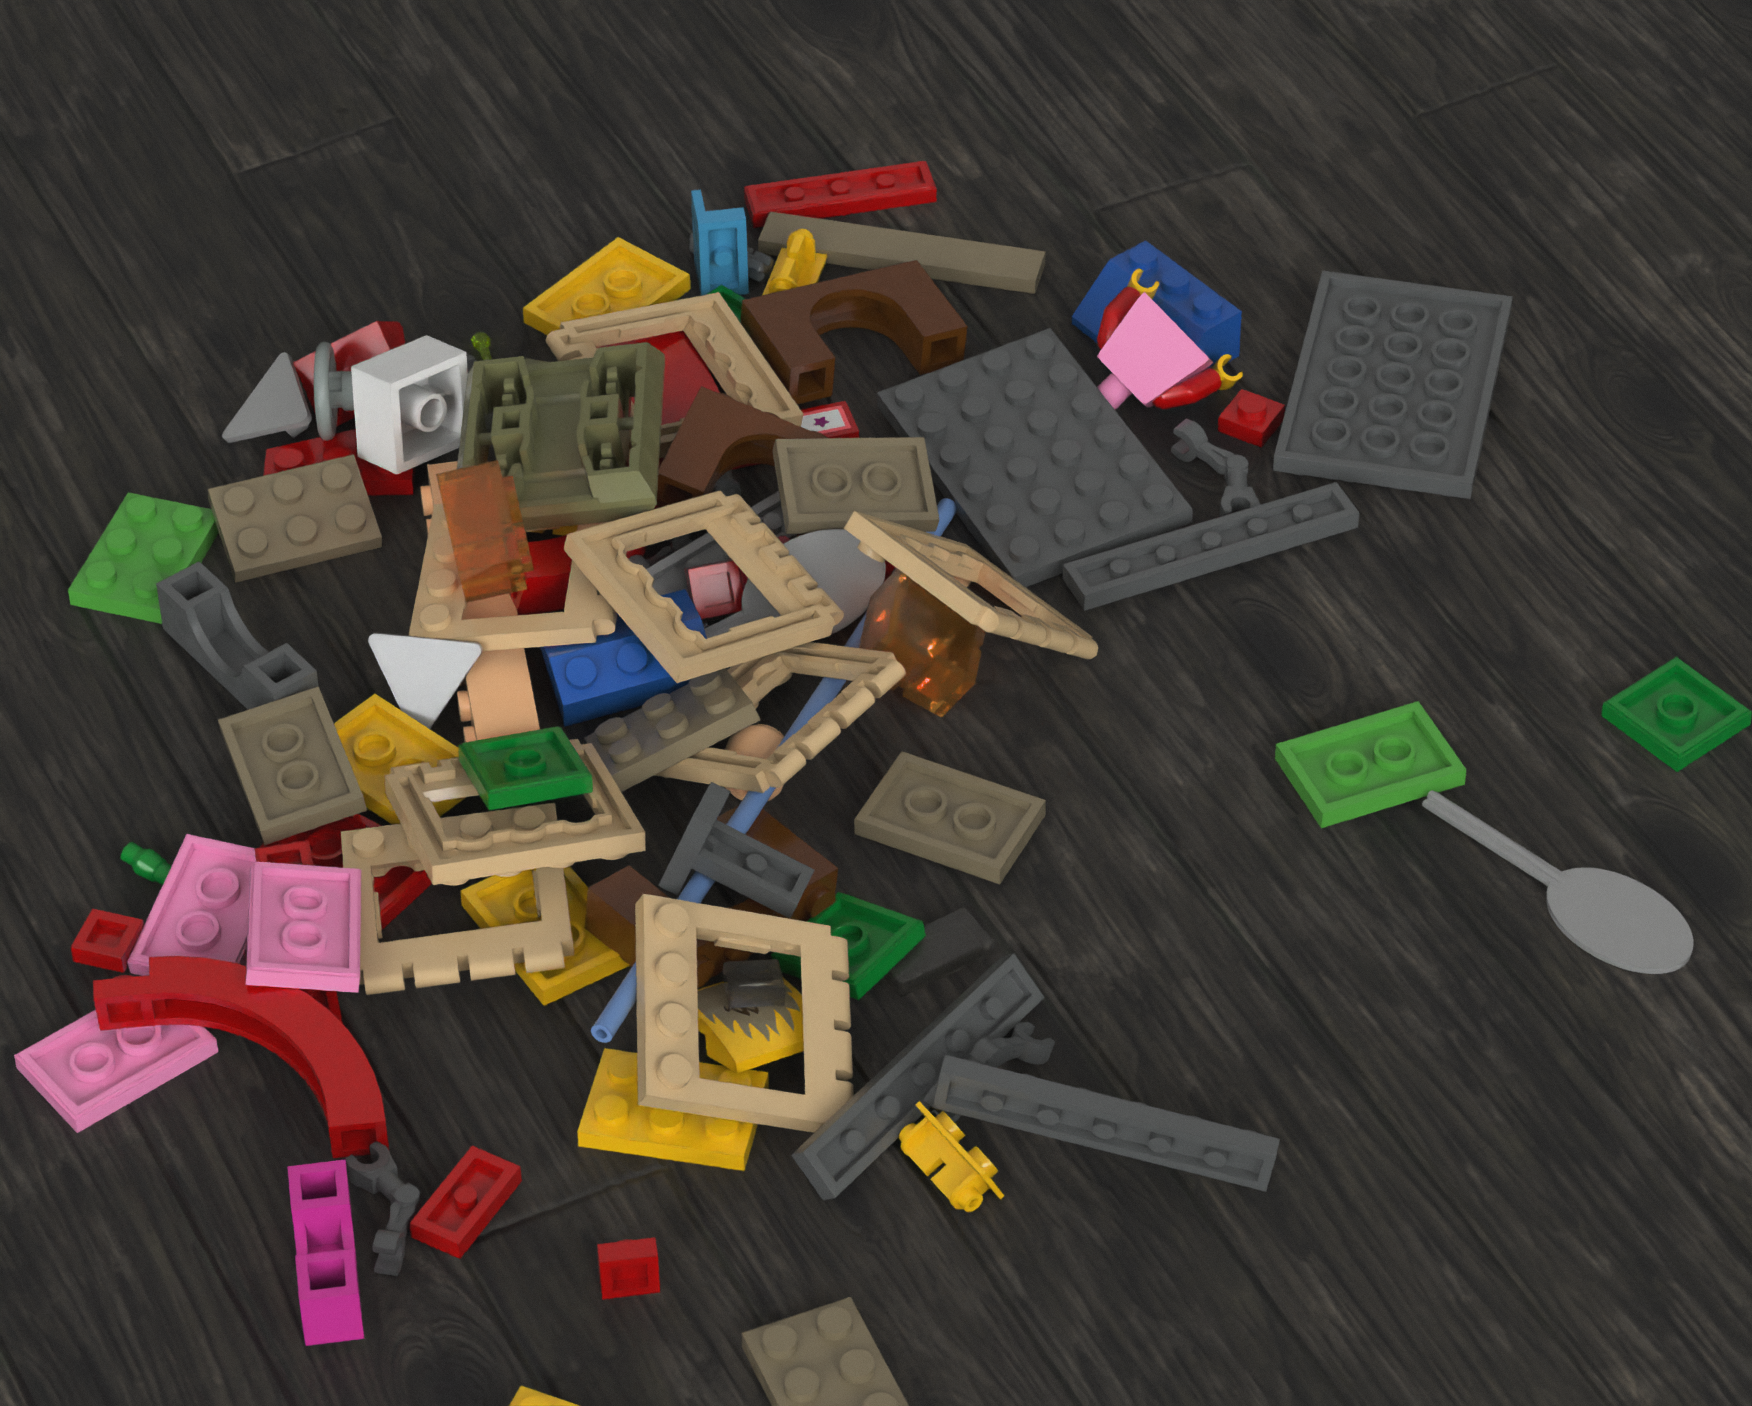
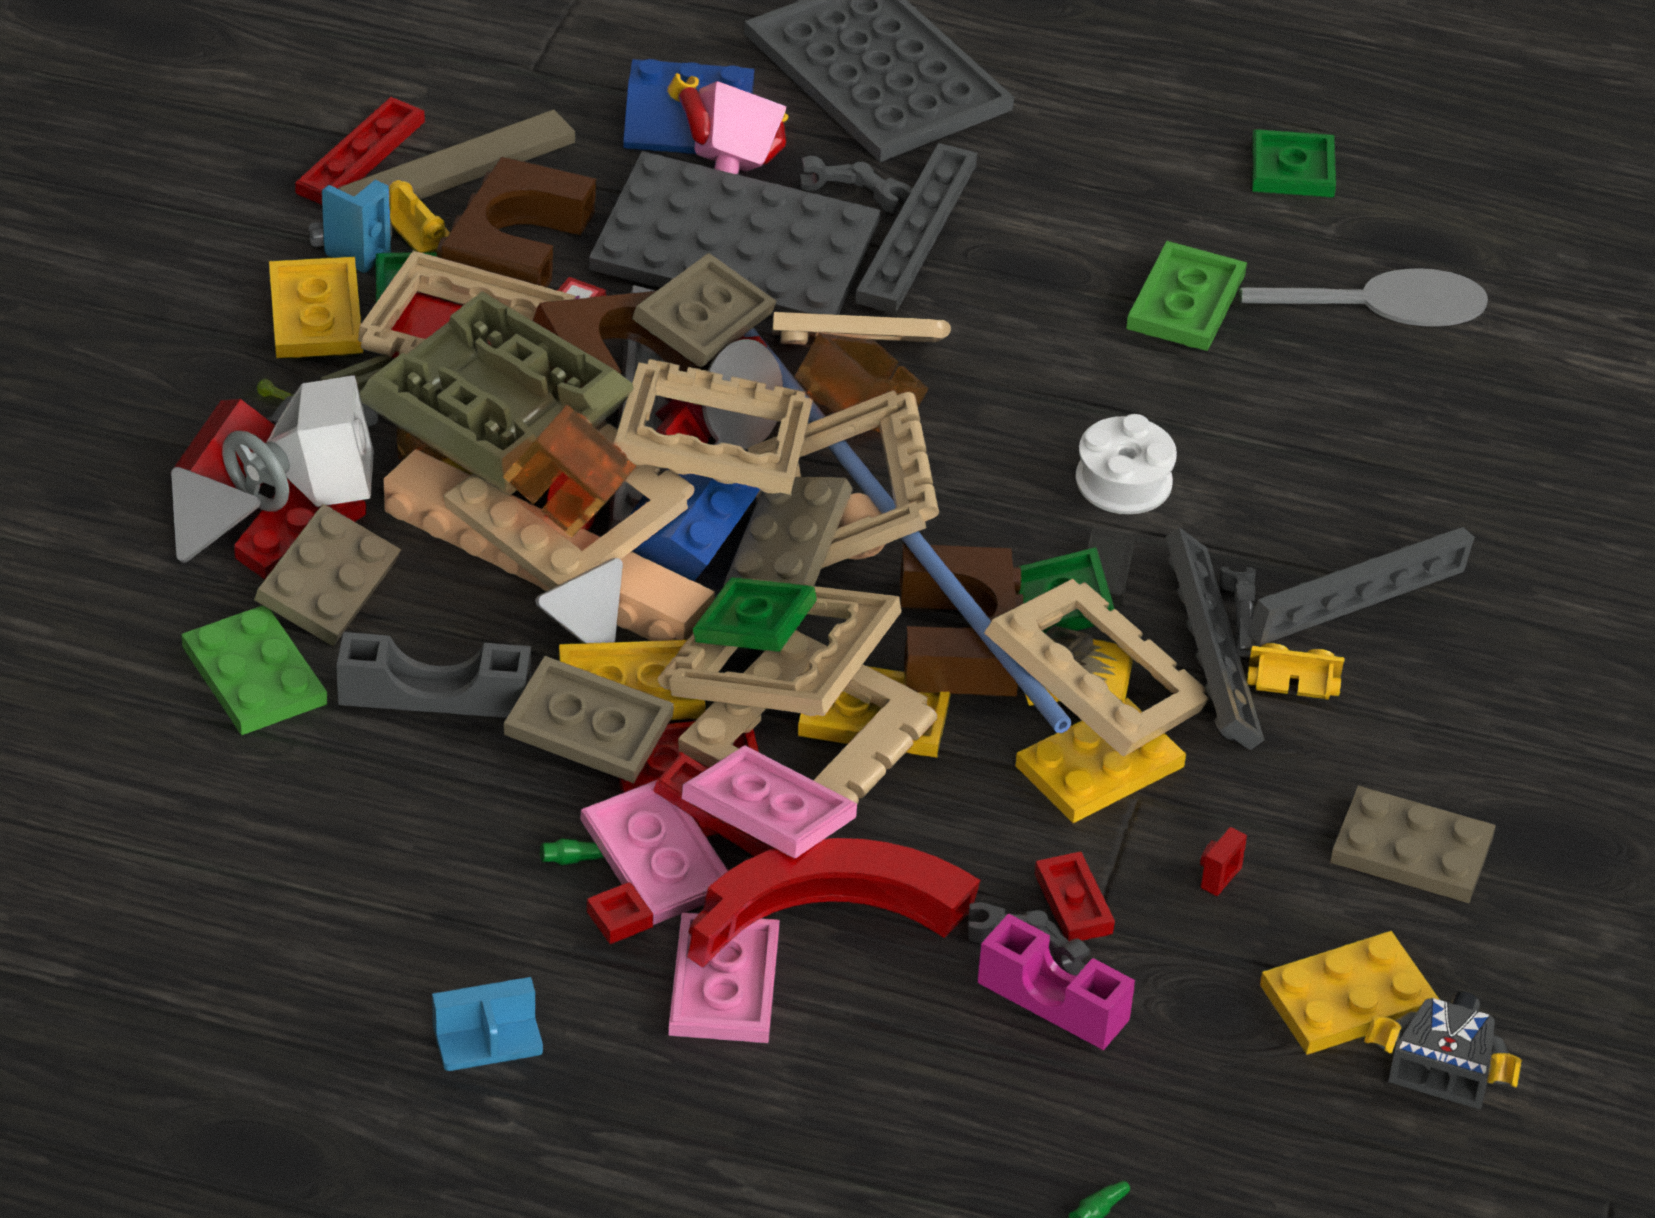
camera: 50 degrees left, 0 degrees up
dark grey bracket [658,782,814,918] -> none
dark tan plate [854,751,1046,884] -> none
red plate [1218,389,1285,448] -> none
none -> white wheel [1075,414,1177,514]

